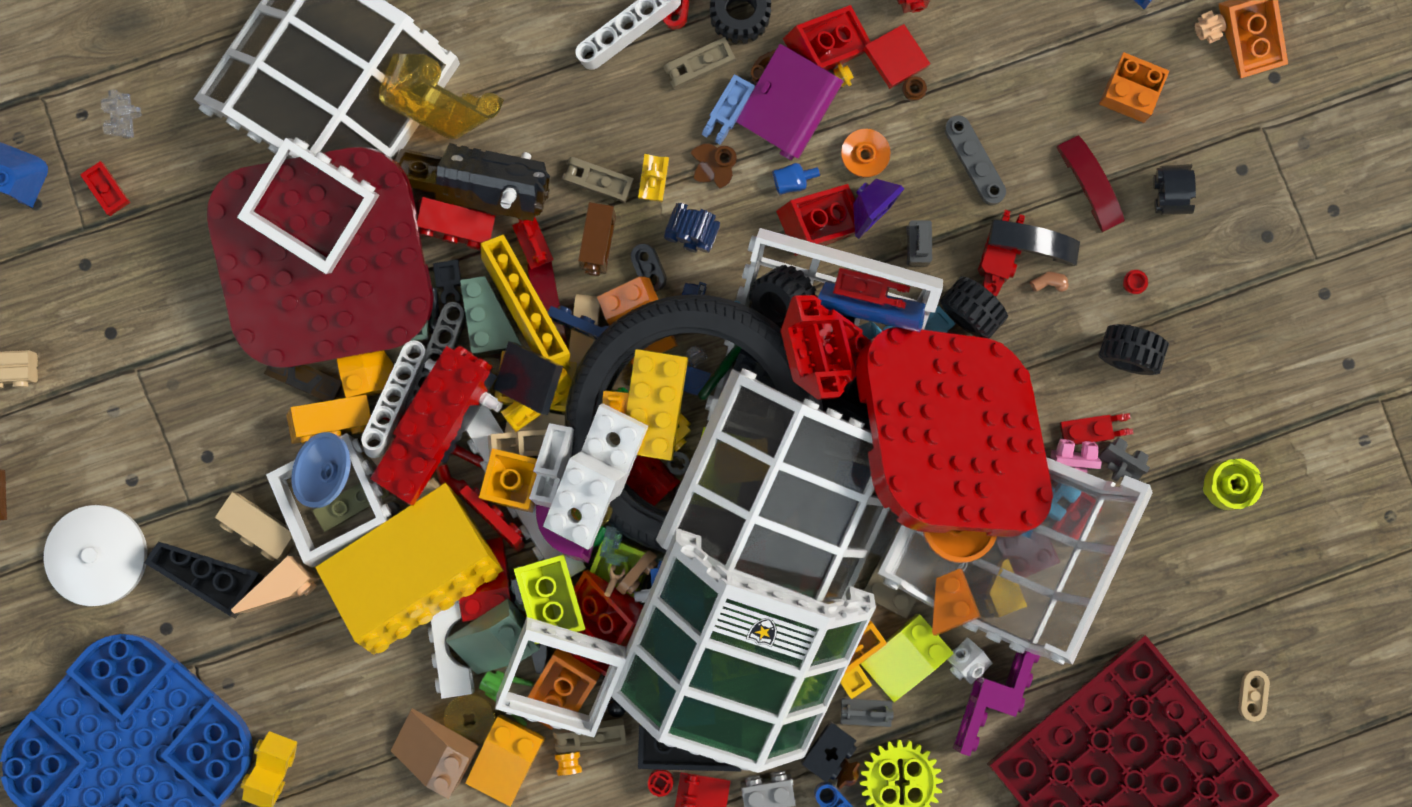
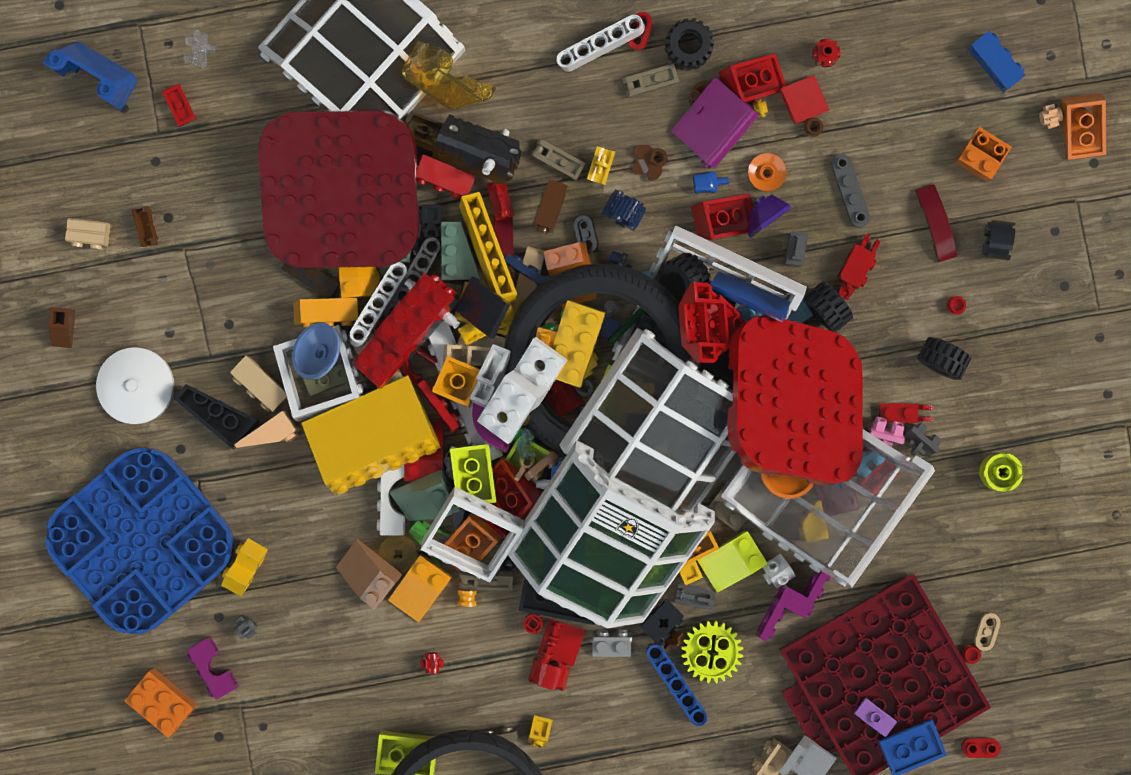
camera: 10 degrees right, 5 degrees up
white window [237,137,380,274] -> none
medium blue hinge [702,74,755,145] -> none
red hinge [833,268,910,309] -> none
orange wing [932,568,981,636] -> none
black slope [988,220,1080,266] -> none
nougat arm [1030,271,1069,292] -> none
none -> reddish brown hinge [132,206,159,247]
none -> red plate [961,644,981,664]

